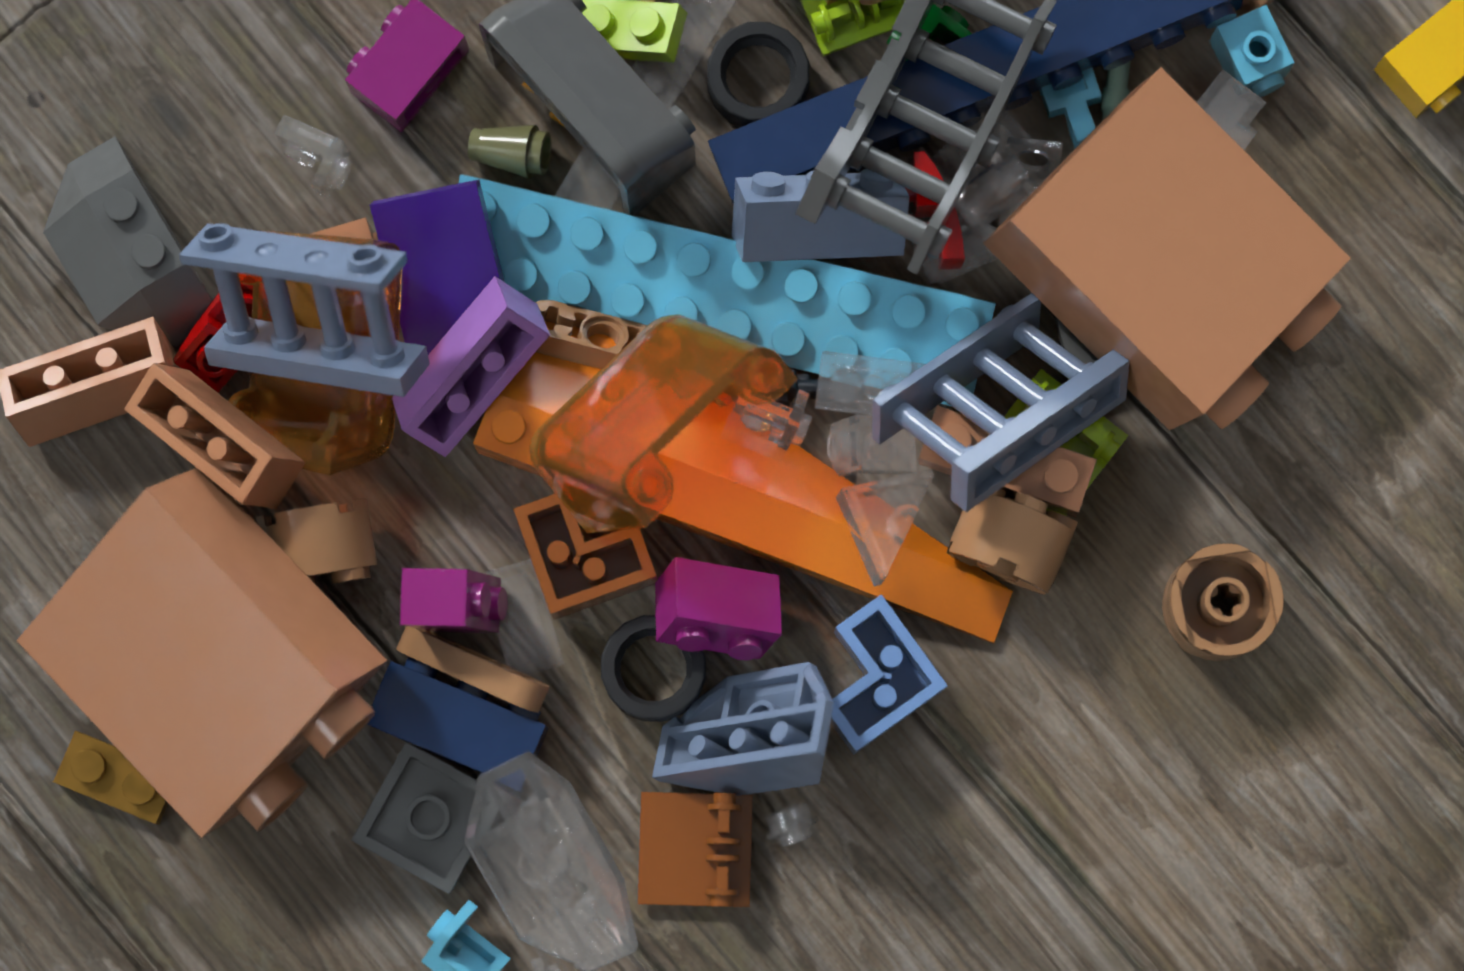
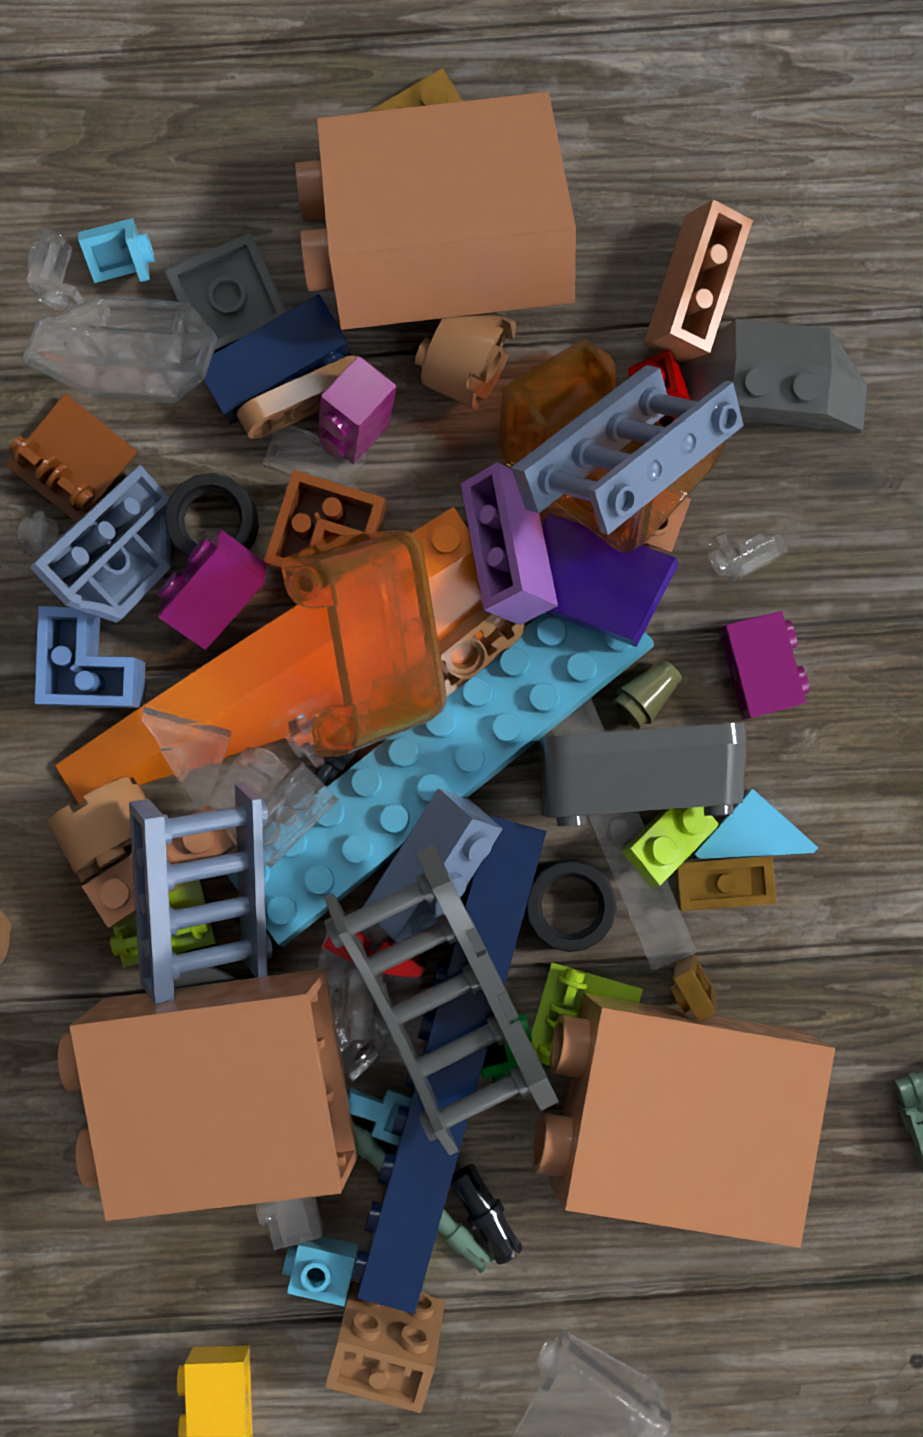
camera: 125 degrees right, 5 degrees up
nougat brick [124,363,306,509] -> none

